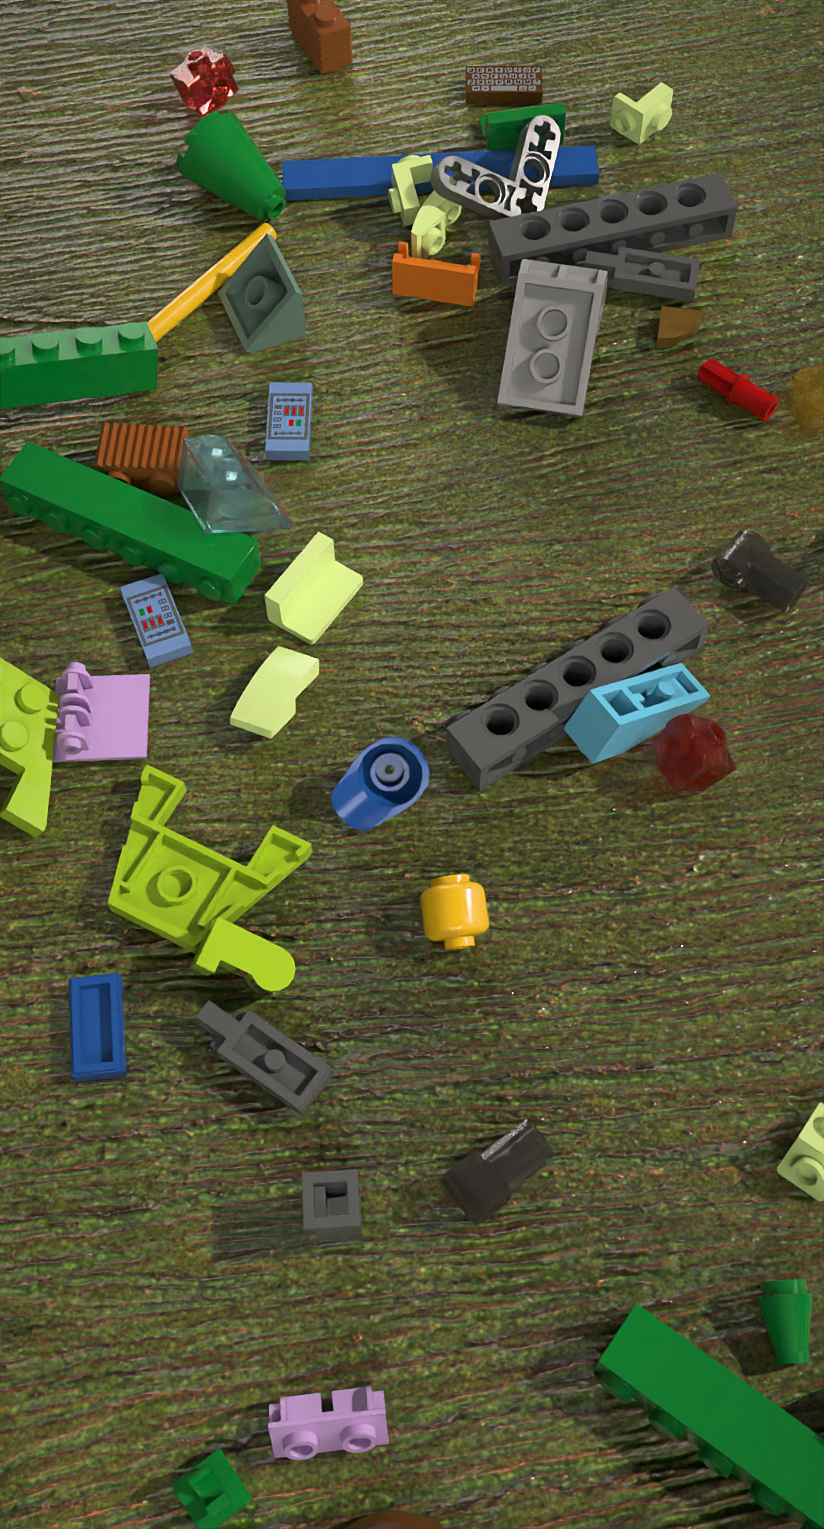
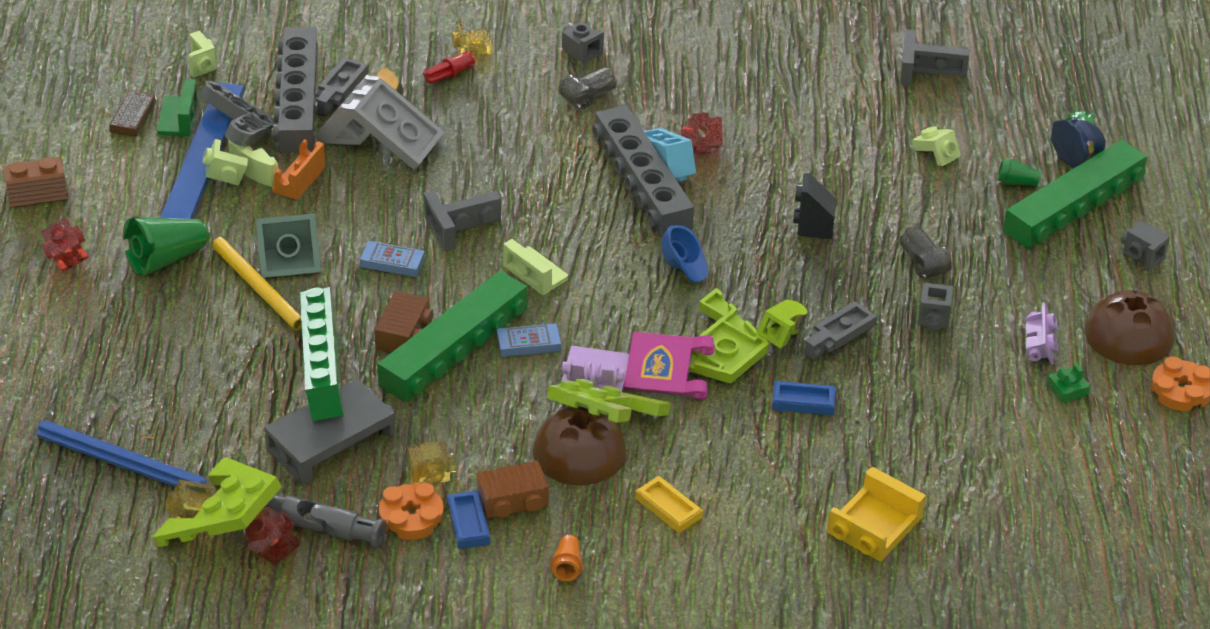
camera: 80 degrees left, 20 degrees down
clear light blue slope [177,434,292,534] -> none
yellowish green slope [230,646,319,739] -> none
yellow head [420,874,490,951] -> none
none -> dark grey bracket [424,191,501,251]
none -> dark pink flag [624,332,715,400]
none -> black slope [793,173,836,239]

